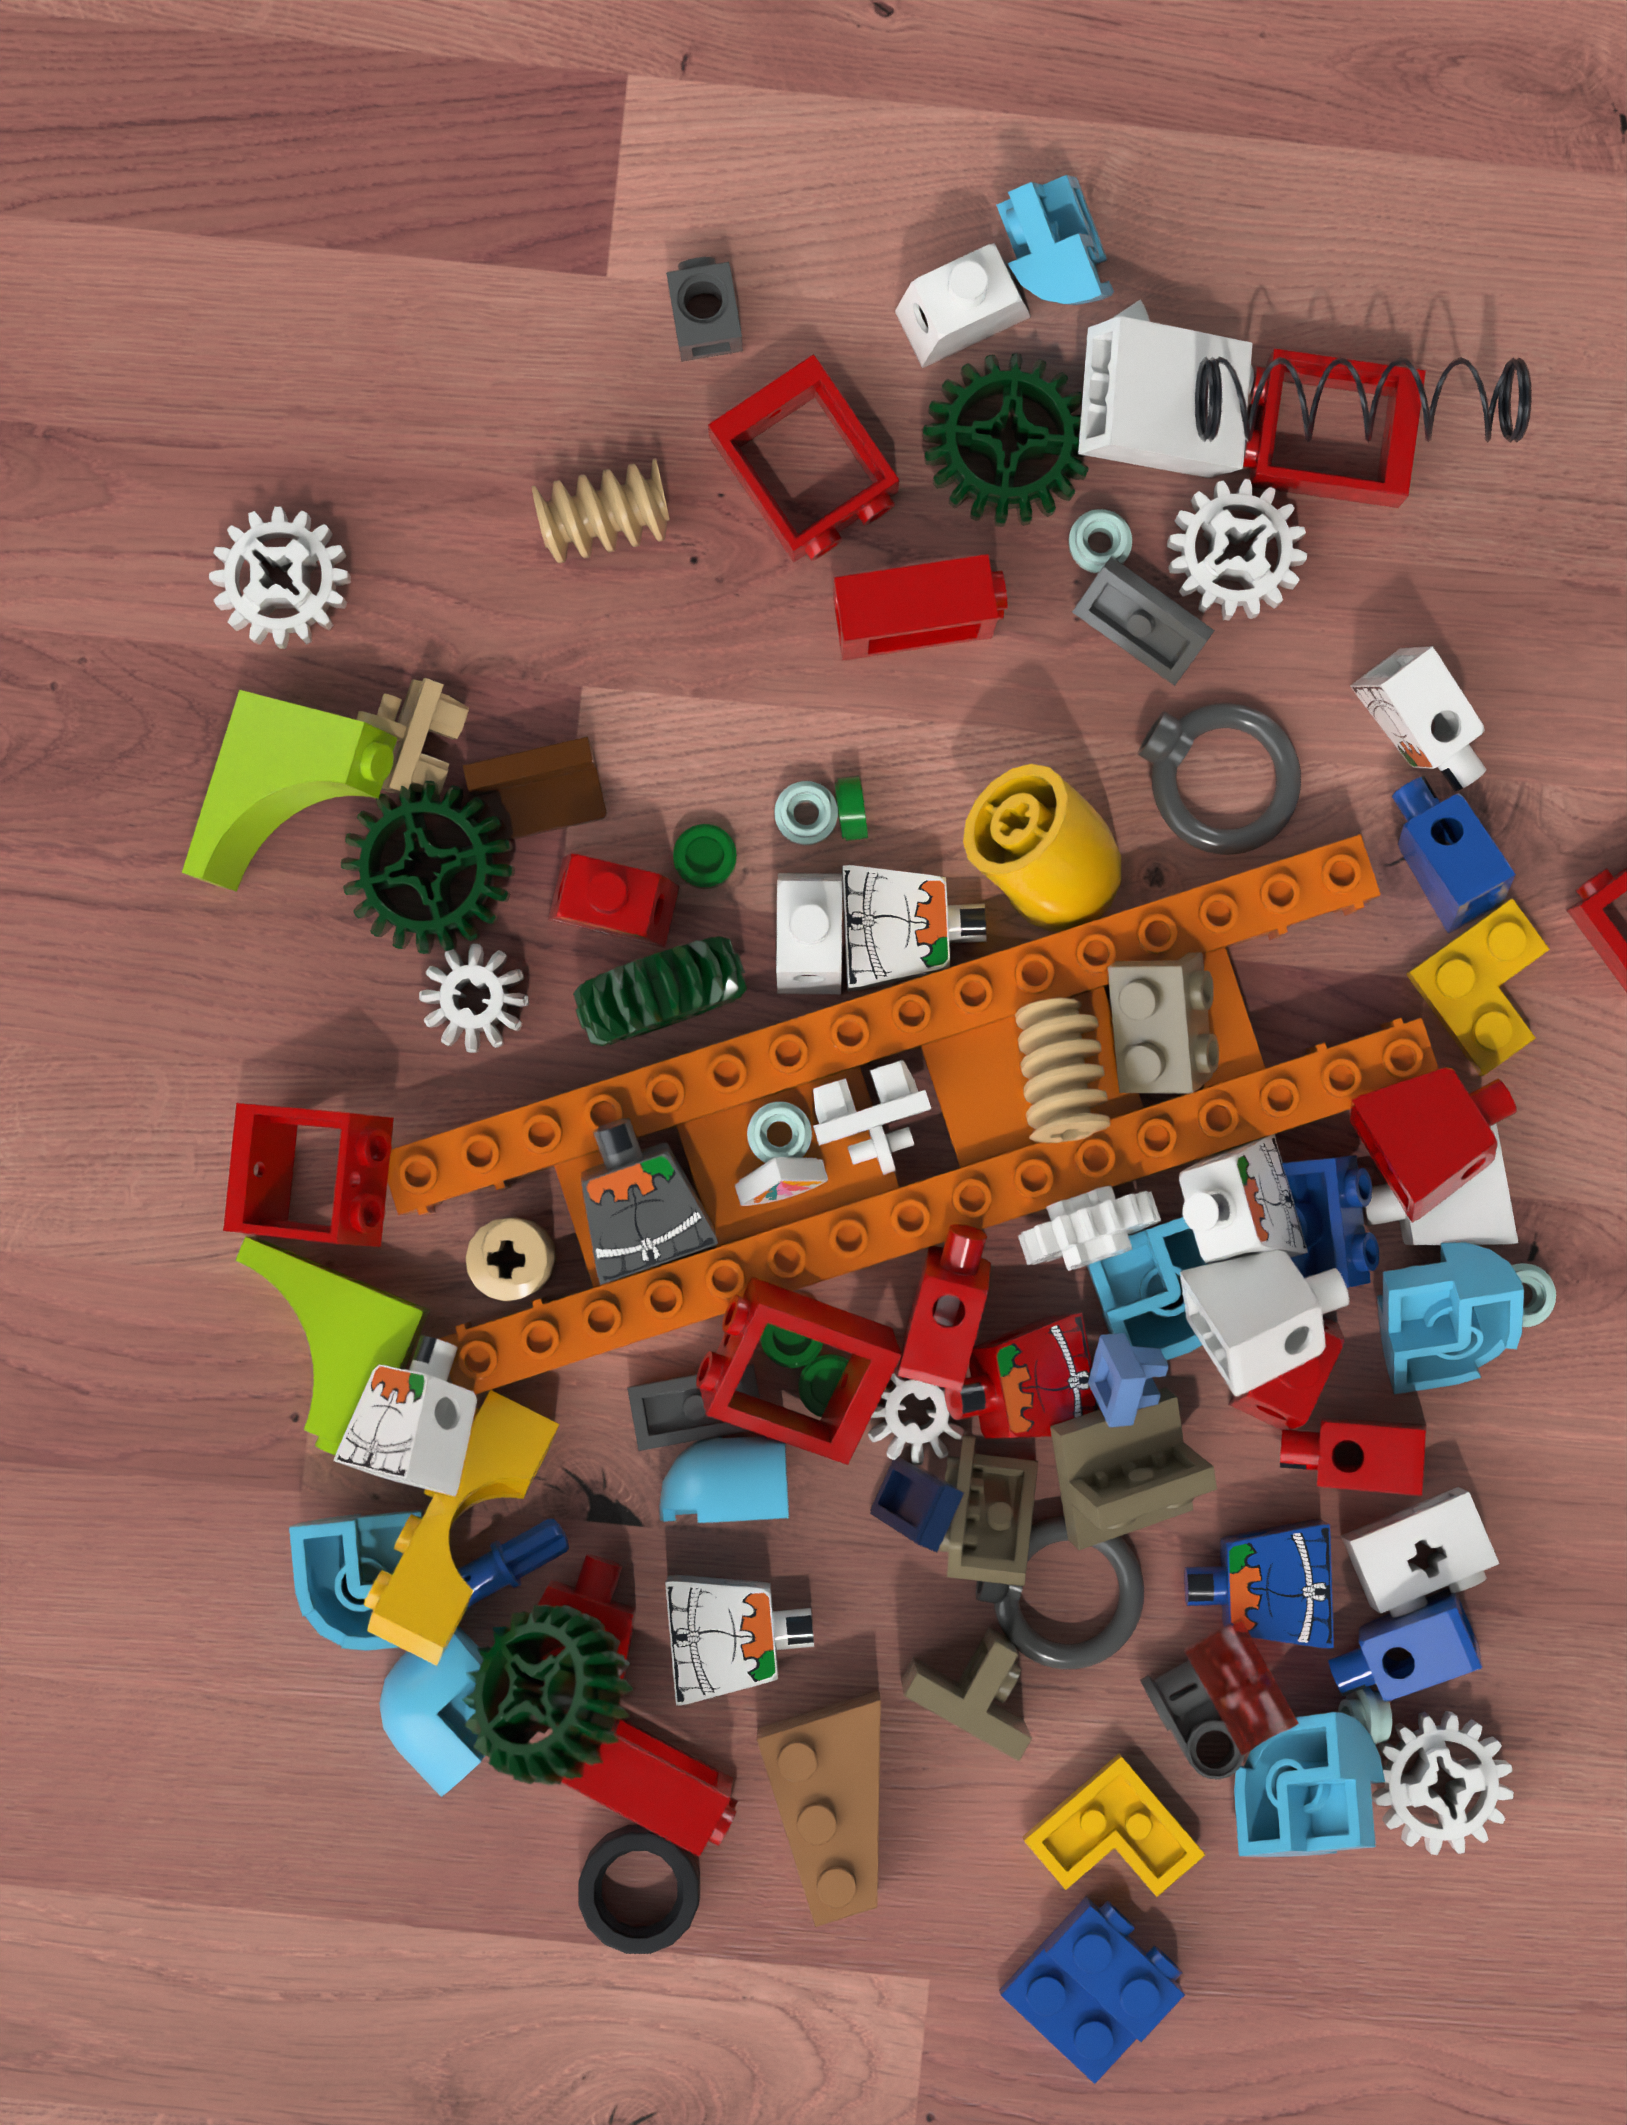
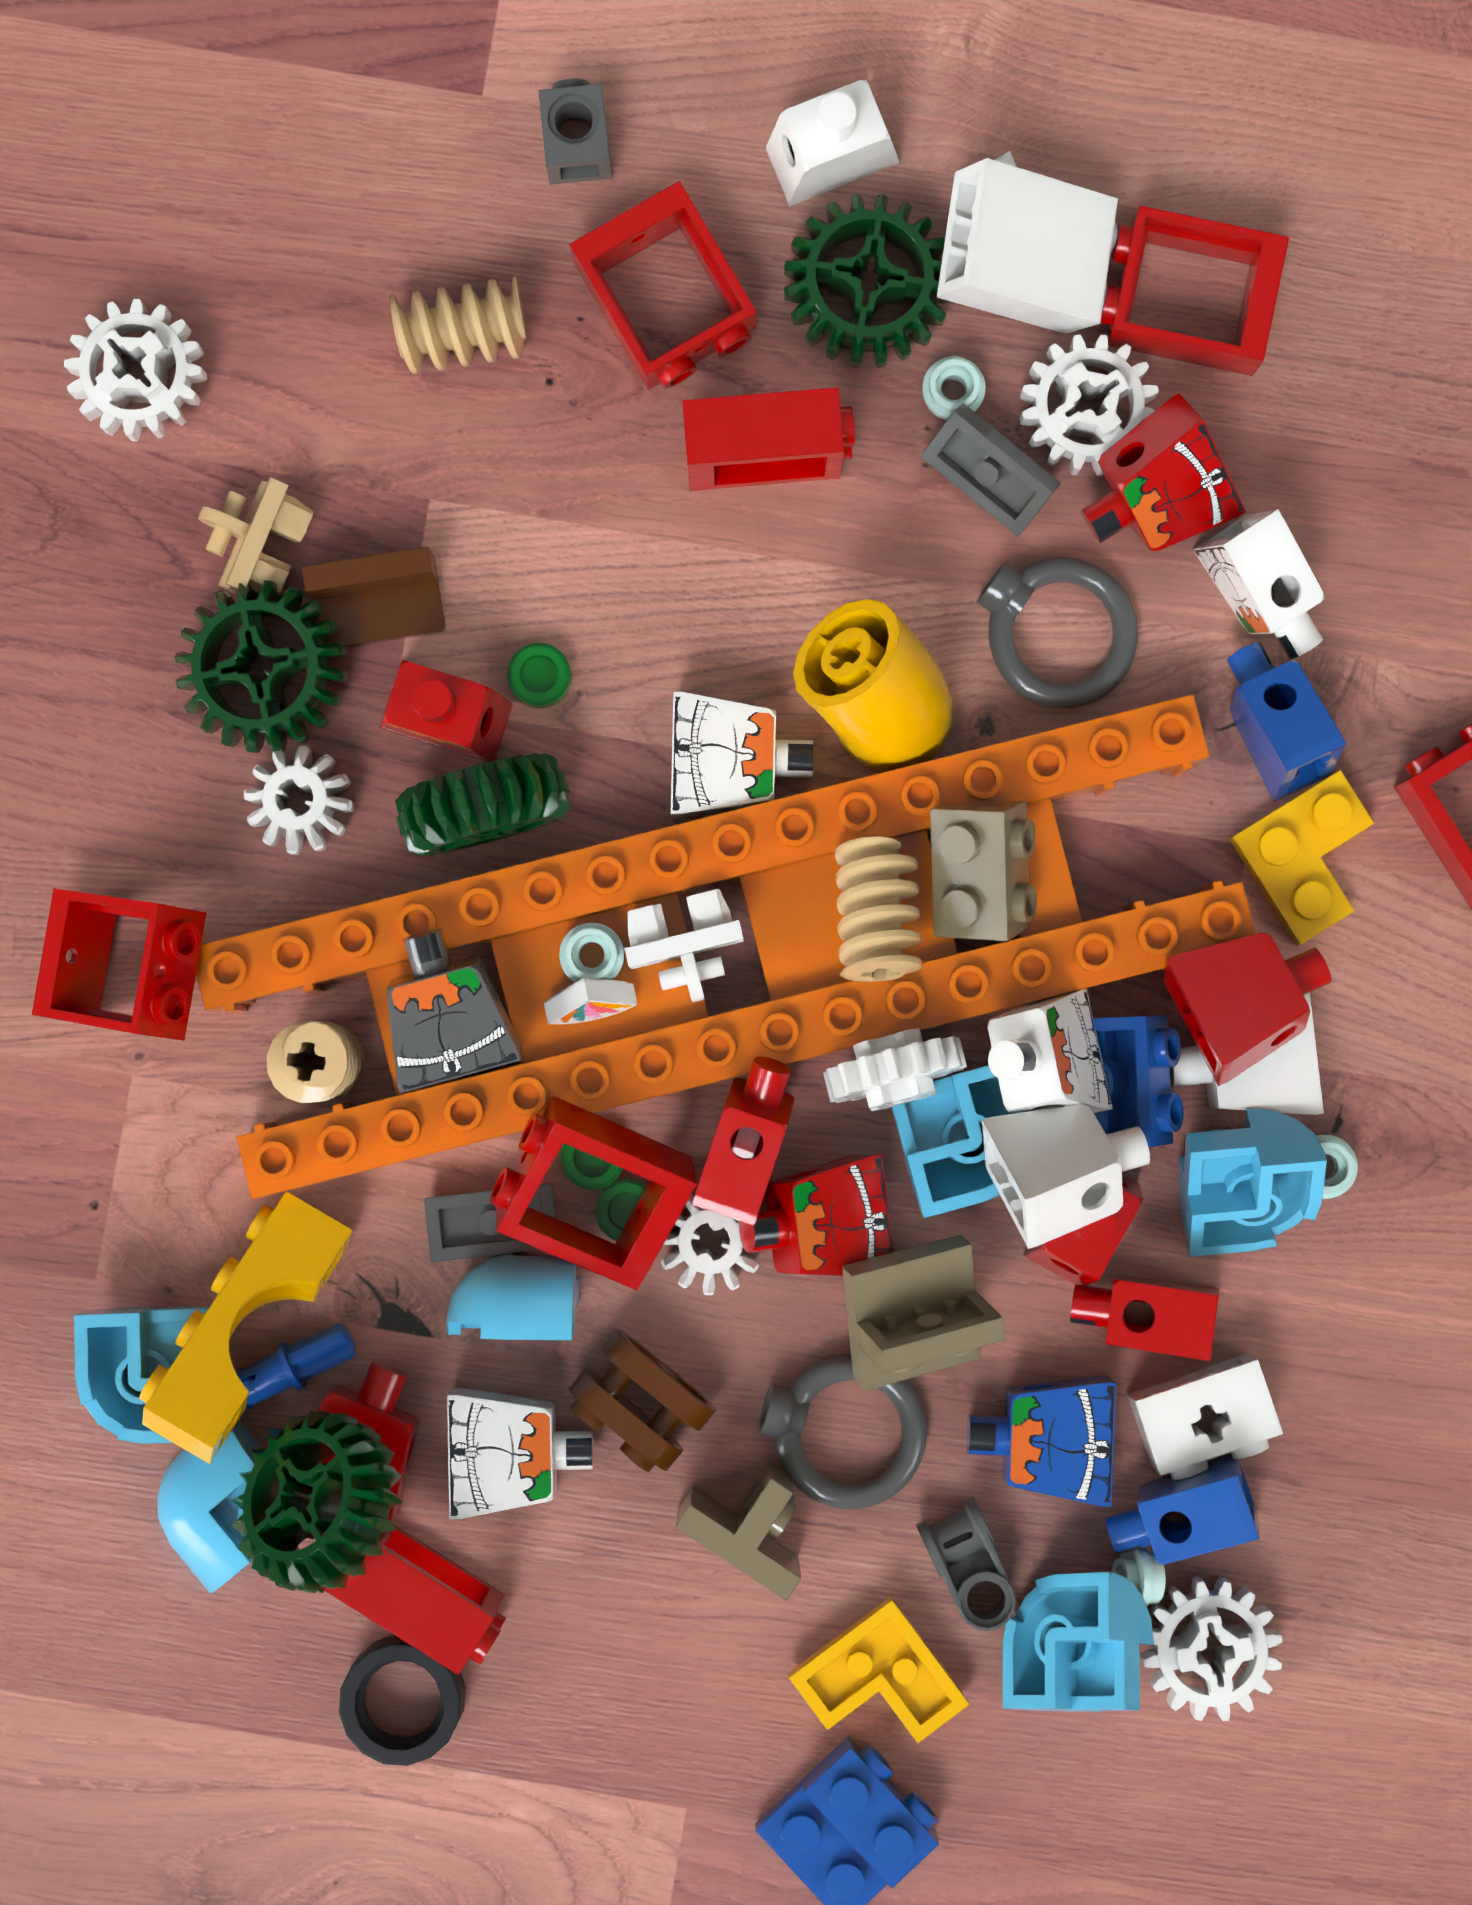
camera: 10 degrees right, 0 degrees up
lime arch [182,690,397,892] -> none
lime arch [235,1236,430,1456] -> none
white torso [334,1335,477,1497] -> none
medium nougat wedge [757,1690,881,1927] -> none
light aqua plate [774,781,838,845] -> none
white torso [776,873,842,994] -> none
green tile [834,775,868,841] -> none
dark blue tile [870,1456,964,1553] -> none
dark tan bracket [938,1435,1038,1586] -> none
medium azure brick [996,175,1114,305] -> none
medium blue tile [1088,1333,1169,1427] -> none
clear red hips [1183,1618,1299,1755] -> none
black piece [1195,357,1532,443] -> none
none -> reddish brown brick [568,1329,717,1472]
none -> red torso [1081,393,1246,551]

